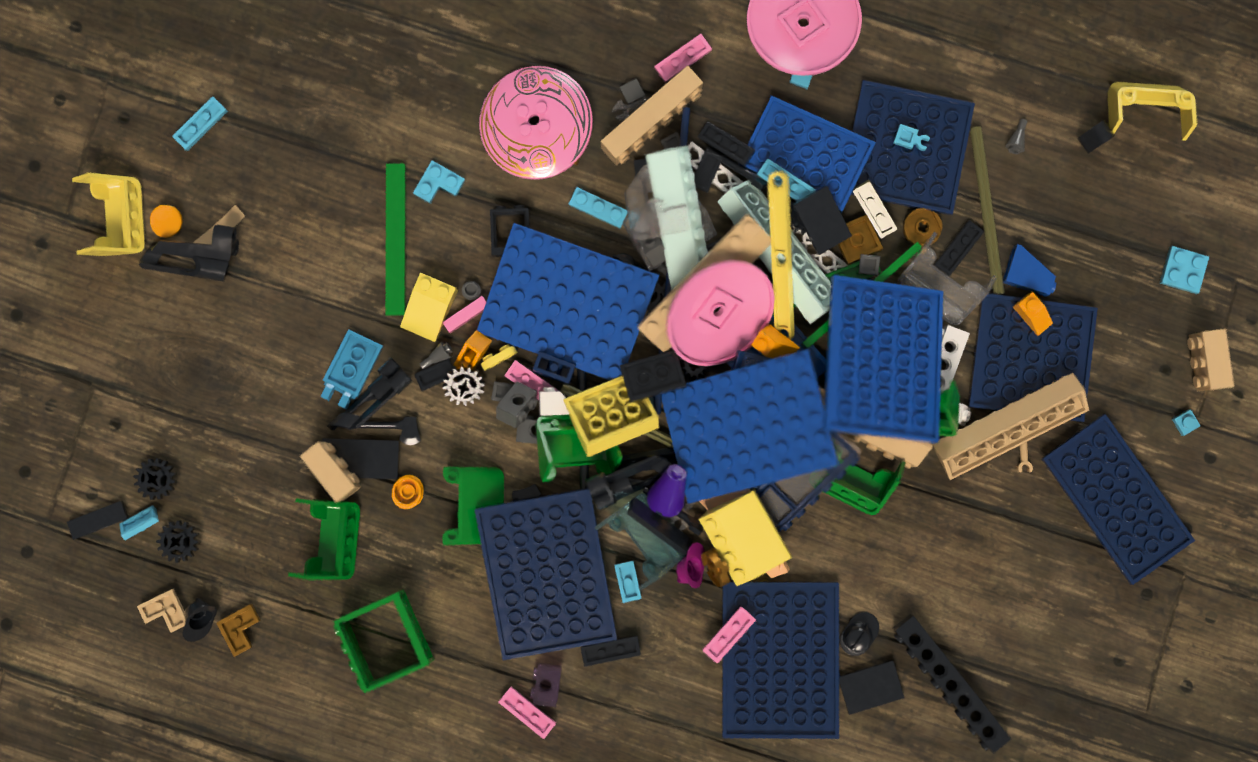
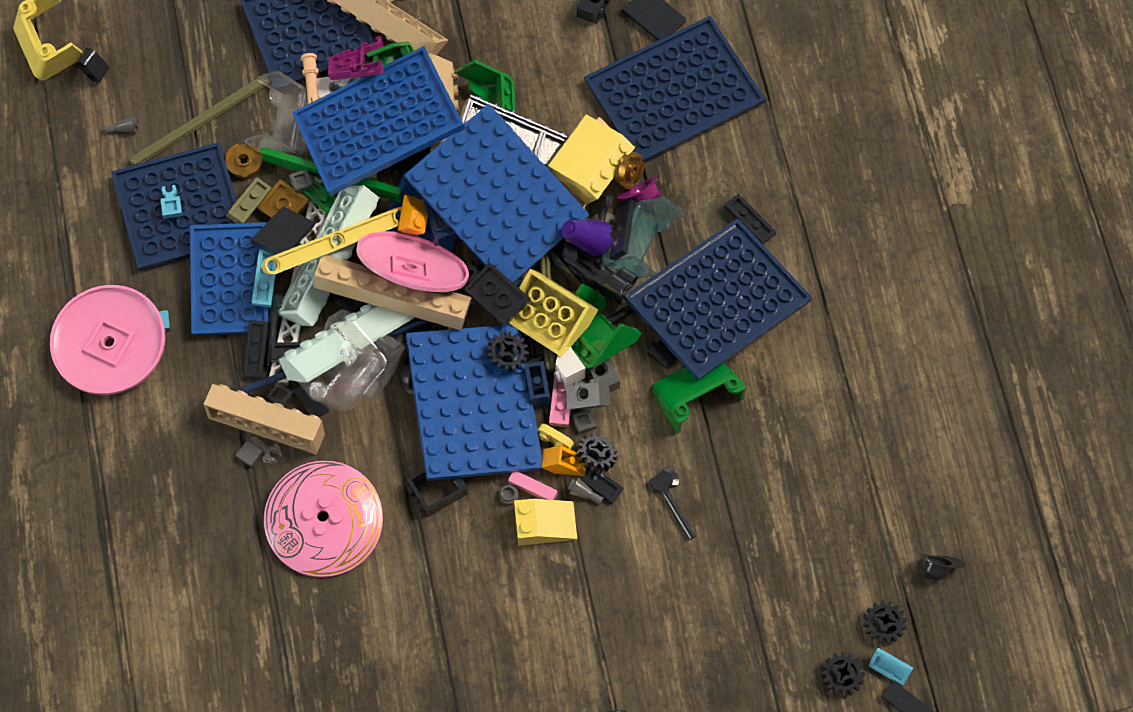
camera: 125 degrees left, 20 degrees down
tan plate [137,589,186,632] -> none
pearl gold plate [216,604,261,657] -> none
green windscreen [288,498,360,580] -> none
tan brick [300,442,361,502] -> none
dark azure tile [320,329,384,410] -> none
black tile [322,438,400,479] -> none
black panel [327,358,412,430] -> none
green window [333,589,435,693] -> none
green tile [385,164,406,316] -> none
light orange piece [392,475,424,509] -> none
medium azure plate [413,161,465,203] -> none
bright pink plate [498,686,556,739] -> none
clear purple brick [530,663,562,707] -> none
medium azure plate [569,187,628,229] -> none
medium azure plate [614,561,642,603] -> none
bright pink plate [654,34,712,83] -> none
bright pink plate [702,606,756,663] -> none
black piece [840,612,879,656] -> none
black tile [934,220,985,277] -> none
blue slope [1003,244,1057,297] -> none
light orange slope [1013,292,1053,336] -> none
none -> light nougat pin [301,53,319,104]
none -> magenta wing [328,36,384,80]
none -> black gear [486,331,529,373]

